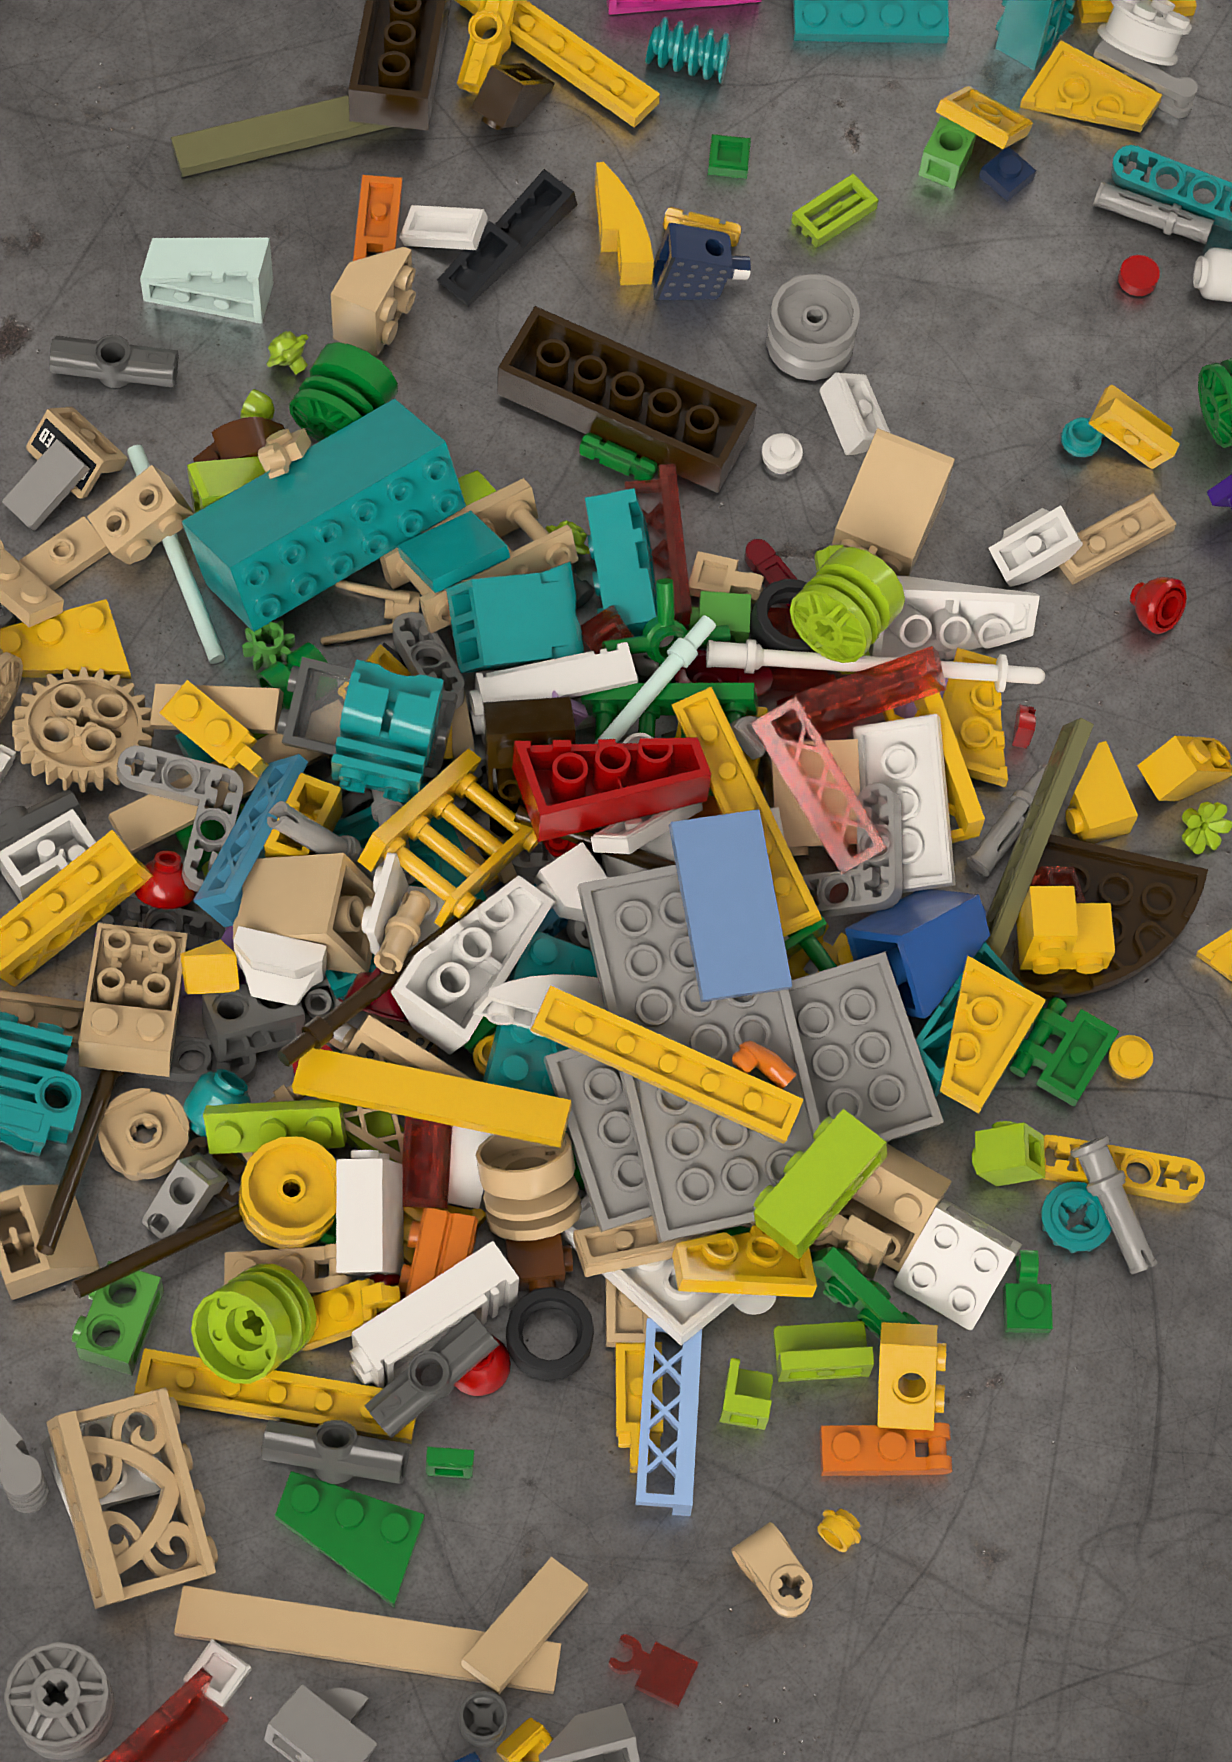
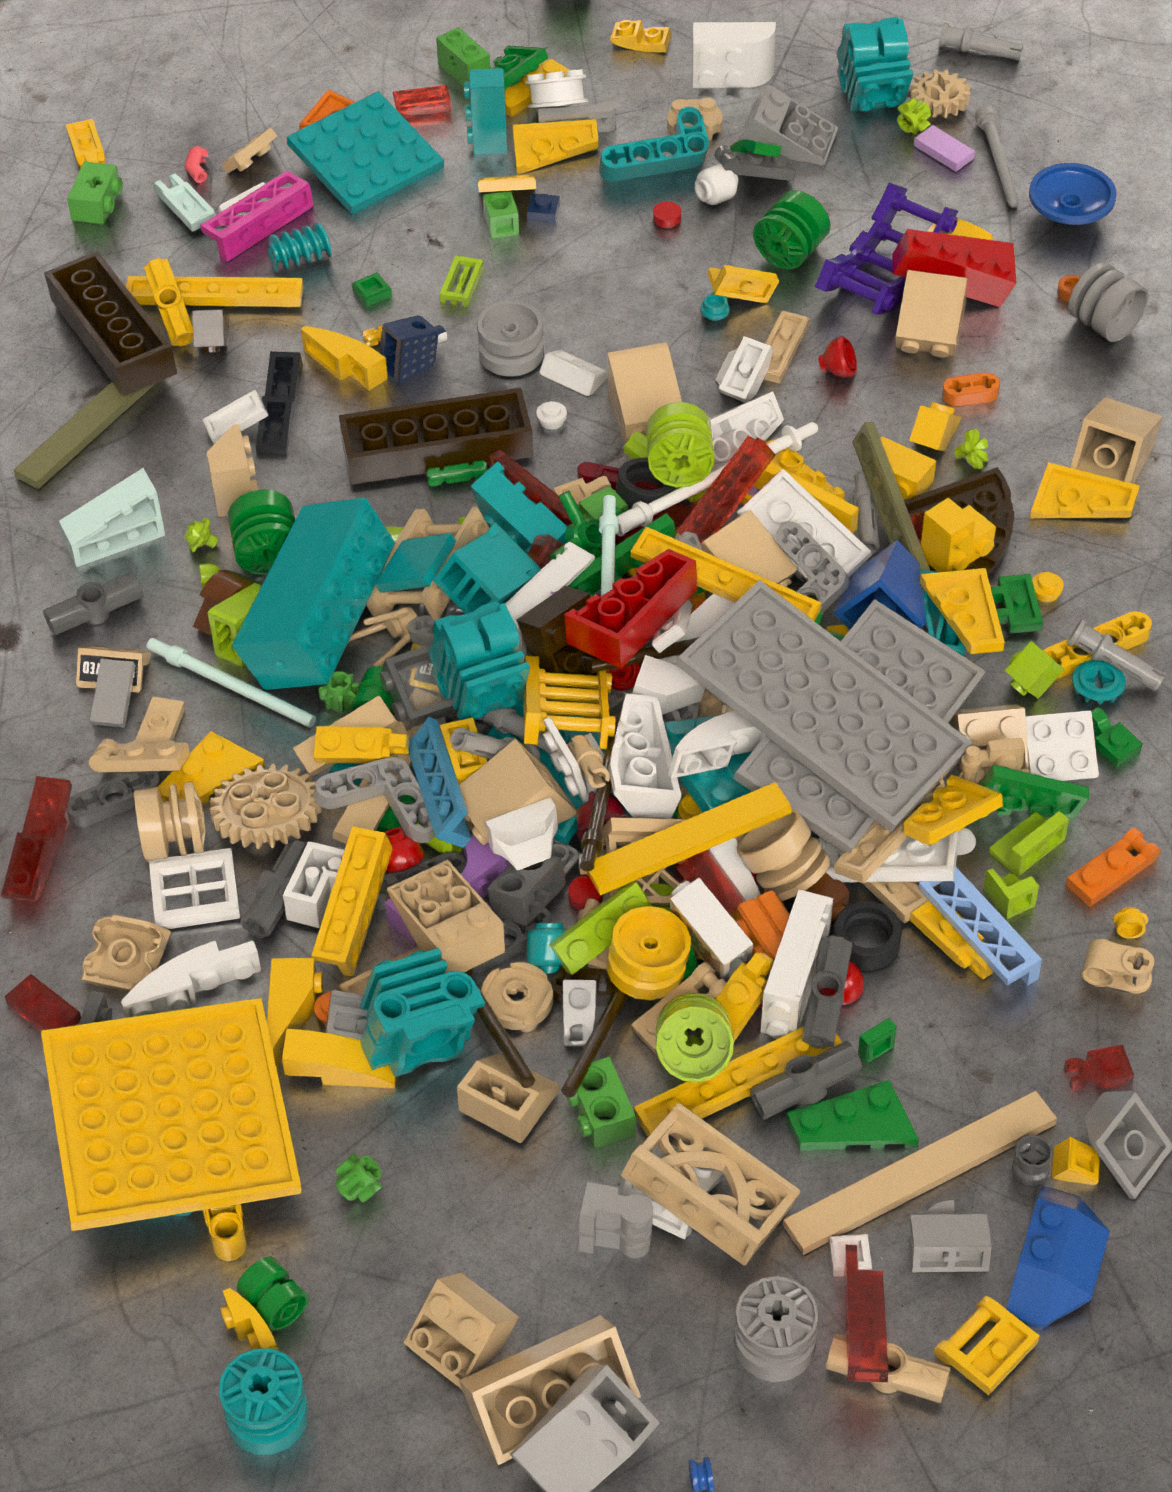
camera: 30 degrees left, 15 degrees down
tan brick [87,465,194,565] -> none
yellow slope [180,939,240,994] -> none
tan plate [258,428,312,479] -> none
orange plate [353,175,403,261] -> none
tan tile [461,1557,589,1695] -> none
yellow plate [530,985,804,1143] -> none
medium blue tile [669,809,792,1003] -> none
orange arm [732,1041,797,1090] -> none
clear red fence [751,695,887,875] -> none
lime brick [753,1109,887,1260] -> none
yellow brick [877,1322,946,1430] -> none
red tile [1012,704,1036,748] -> none
light grey pin [1093,181,1215,245] -> none

